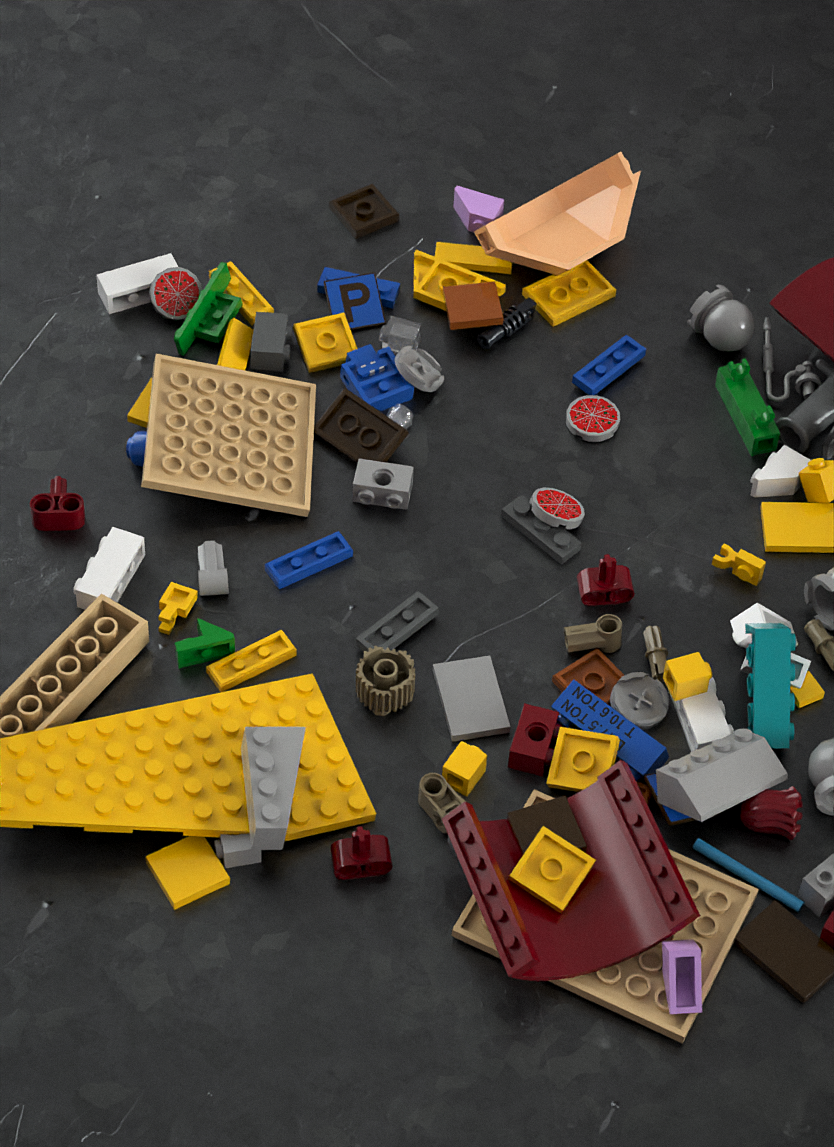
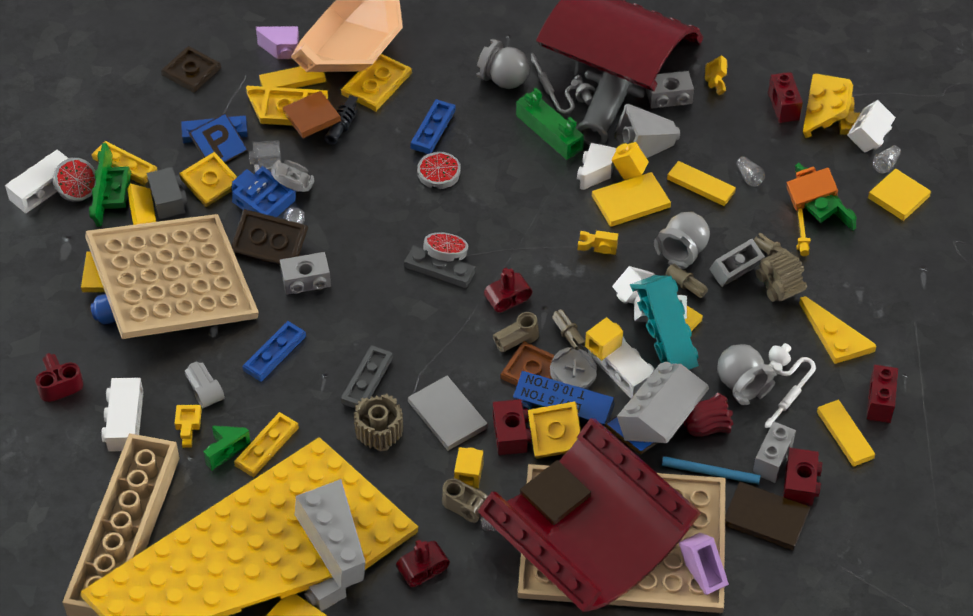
camera: 20 degrees left, 0 degrees up
yellow tile [508,826,596,913] -> none

